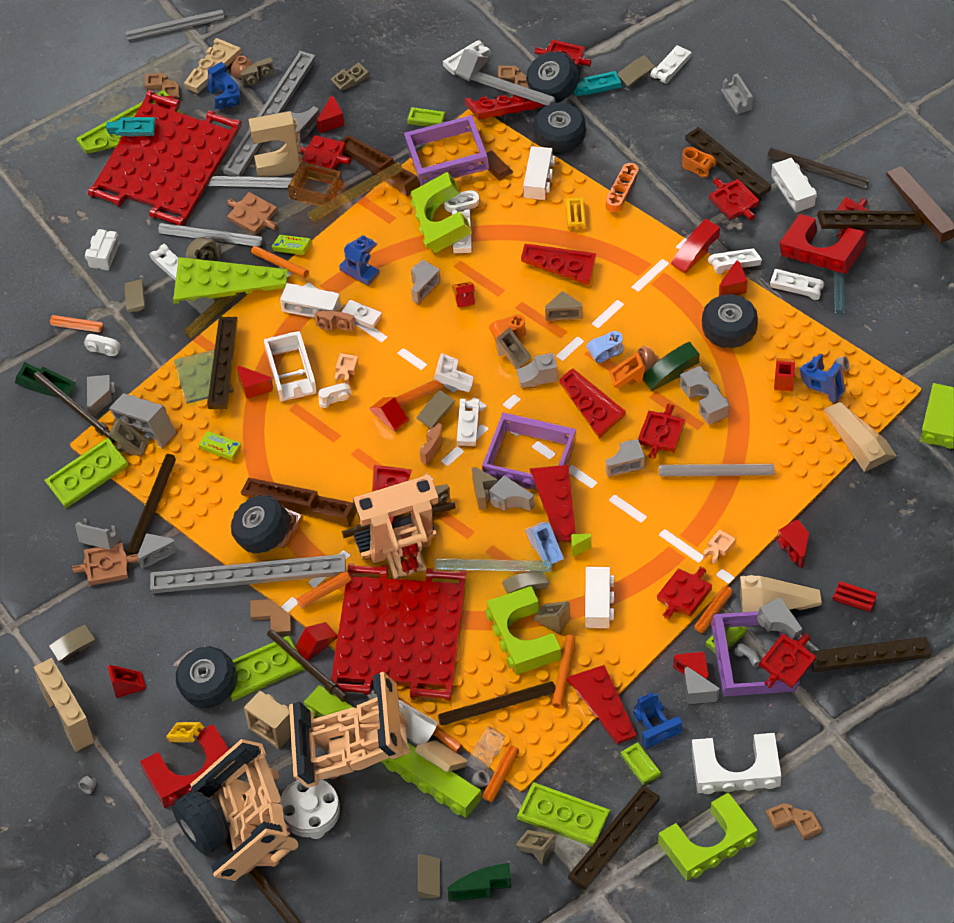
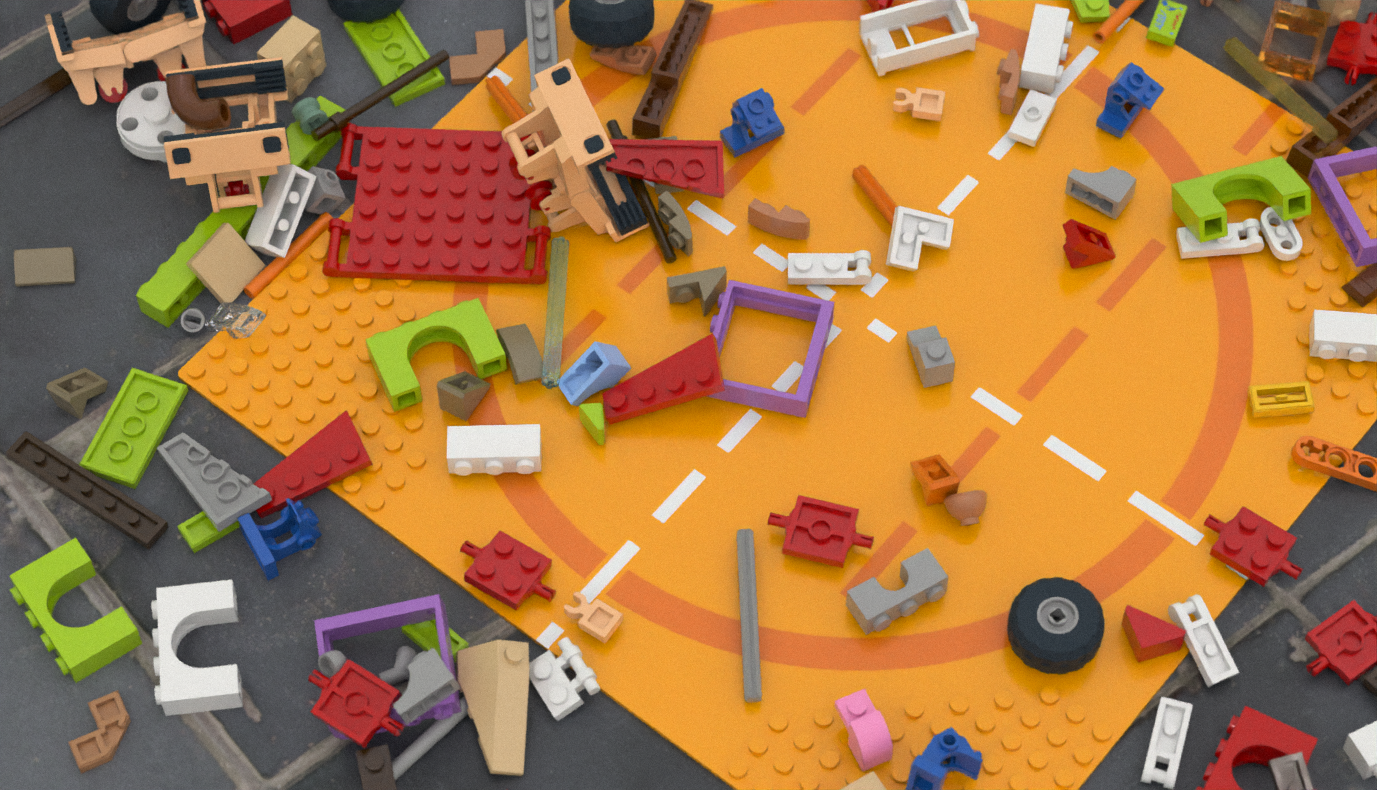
camera: 85 degrees right, 5 degrees up
red slope [295,622,338,661] -> none
white plate [319,383,352,408] -> none
red slope [369,397,409,432] -> none
dark tan slope [416,390,455,428] -> none
dark brown axle [438,681,556,726] -> none
dark green slope [447,863,511,901] -> none
orange axle [482,745,519,803] -> none
orange piece [489,314,526,342] -> none
light grey arch [489,476,535,511] -> none
dark tan slope [495,327,531,369] -> none
red wing [521,243,596,285] -> none
dark tan slope [545,291,583,321] -> none
orange piece [552,635,575,708] -> none
red wing [559,368,626,438] -> none
light blue piece [586,331,623,363] -> none
light grey arch [605,439,645,477] -> none
dark green slope [643,341,700,391] -> none
red slope [671,219,720,273] -> none
red slope [673,652,709,680] -> none
light grey slope [684,667,720,704] -> none
orange axle [694,586,732,634] -> none
red slope [774,358,795,391] -> none
red slope [777,519,809,568] -> none
none -> light grey wing [157,432,272,532]
none -> reddish brown cylinder [165,74,231,130]
none -> sand green wheel [292,97,328,135]
none -> light grey hinge [318,650,346,678]
none -> white plate [529,637,600,721]
none -> blue tile [720,88,784,158]
none -> bright pink brick [835,689,893,772]
none -> red plate [1204,506,1303,587]

